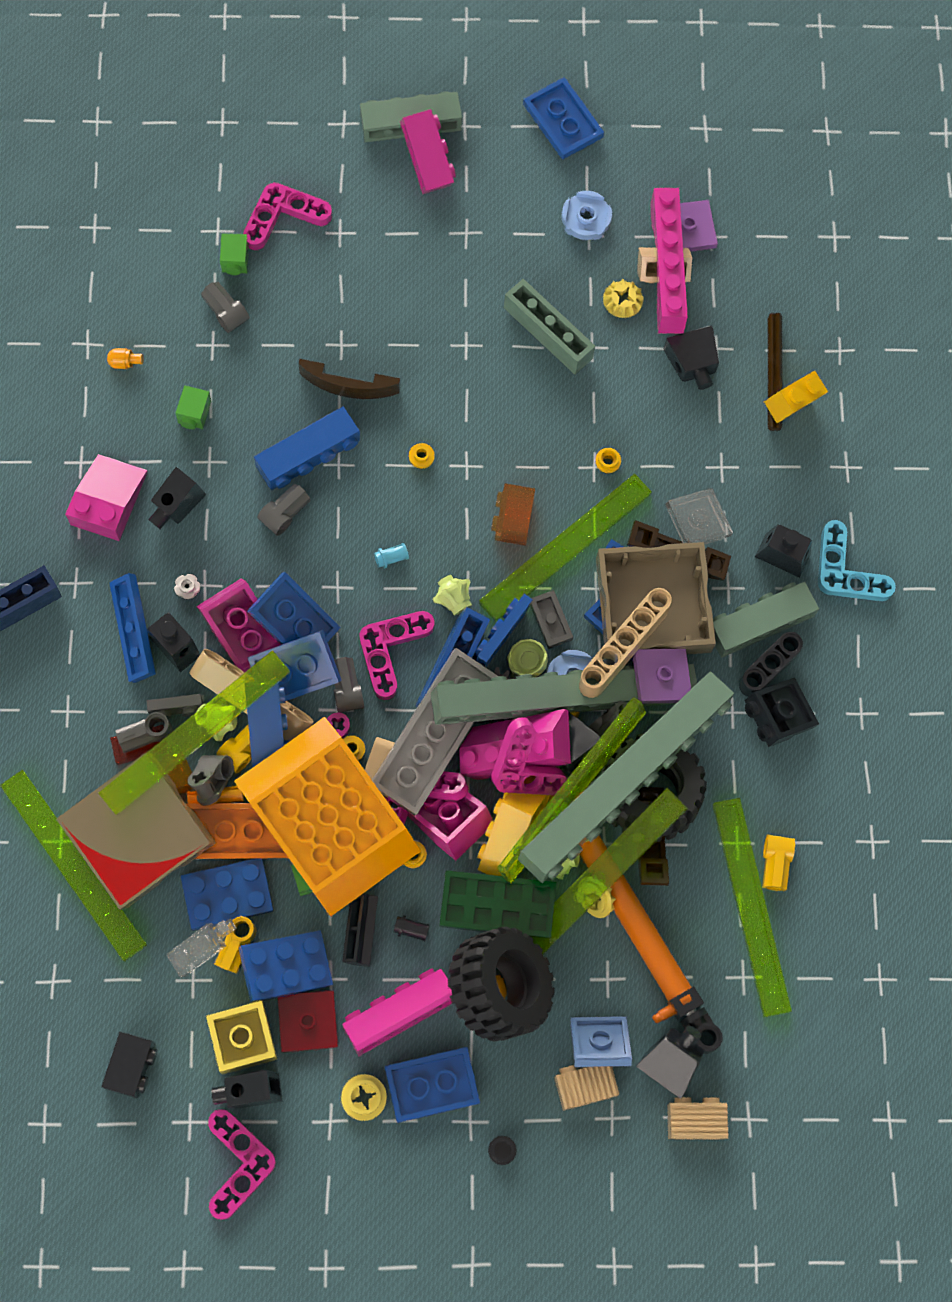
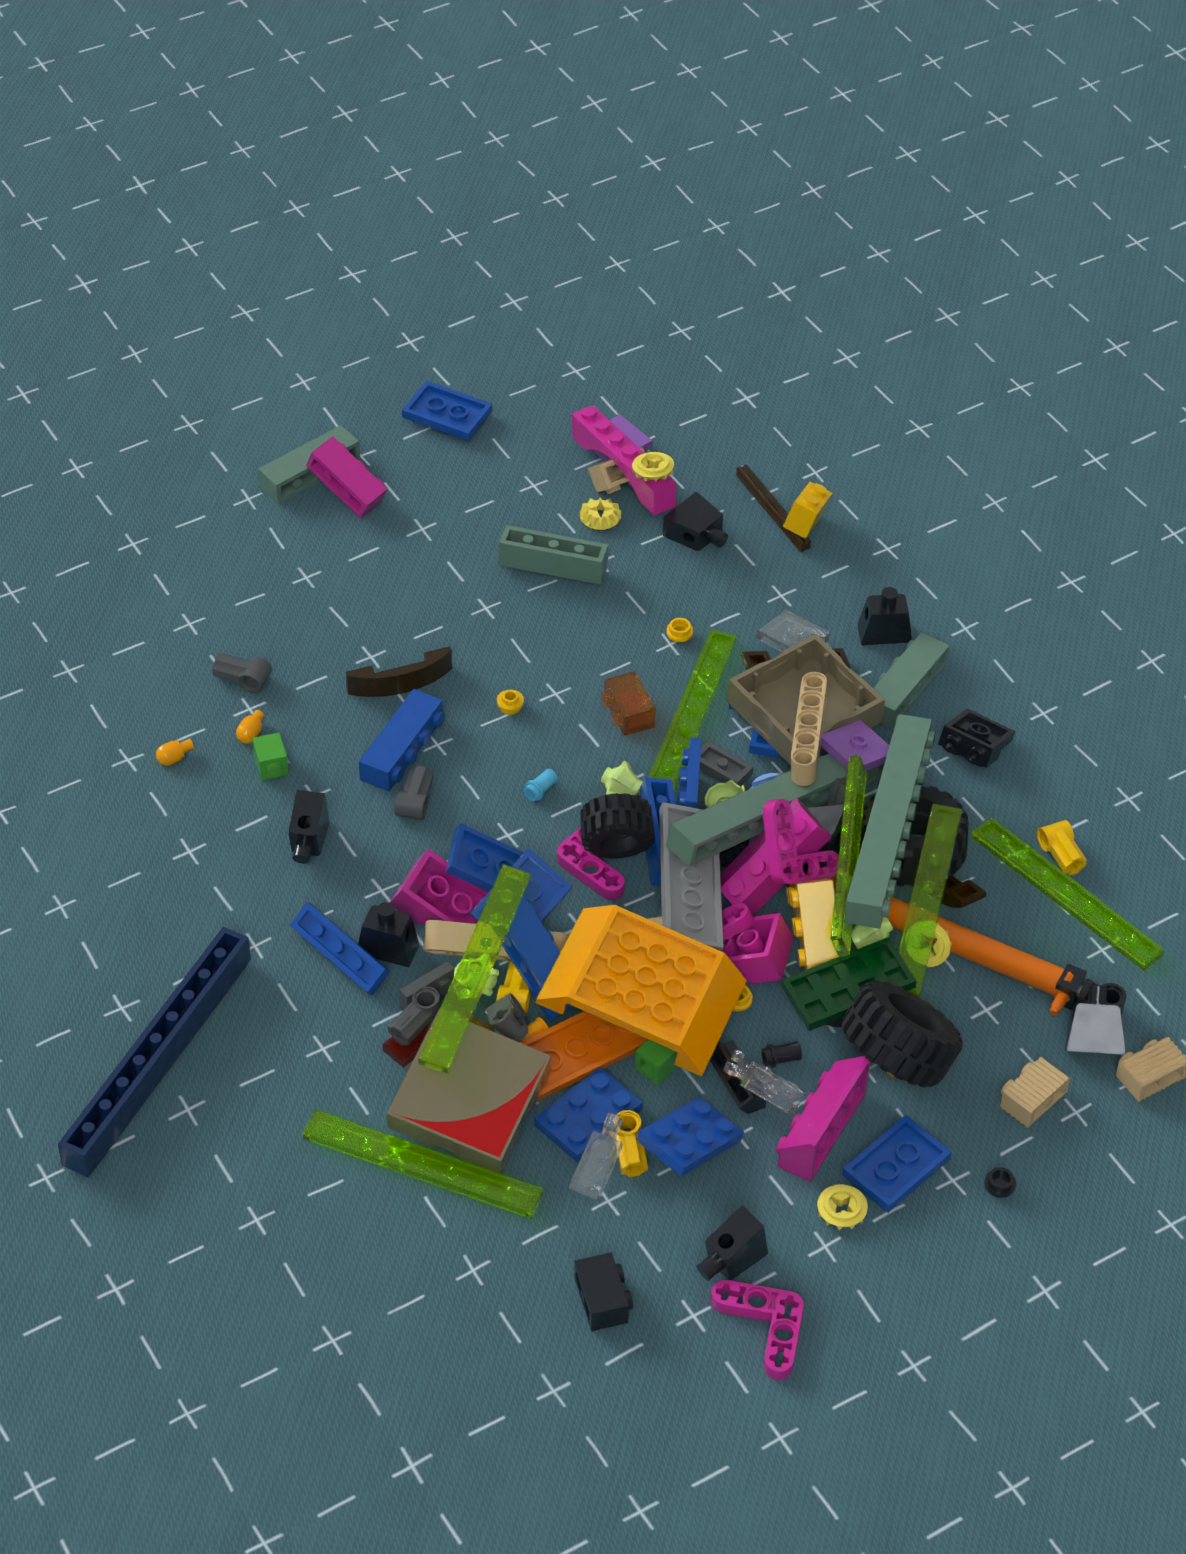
camera: 25 degrees left, 25 degrees down
dark pink slope [65,454,148,541] -> none
white plate [174,574,200,599] -> none
light yellow brick [206,1001,277,1075] -> none
bright green brick [220,233,249,275] -> none
dark pink beam [243,183,332,250] -> none
dark red plate [278,990,338,1053] -> none
dark grey piece [334,657,364,713] -> none
light blue plate [562,191,612,240] -> none
medium blue plate [570,1016,632,1067] -> none
black beam [739,632,803,697] -> none
medium azure beam [818,520,896,601] -> none
none -> light orange cylinder [236,710,264,744]
none -> black tyre [580,793,654,859]
none -> light yellow gear [632,452,674,482]
none -> clear plate [723,1050,804,1116]

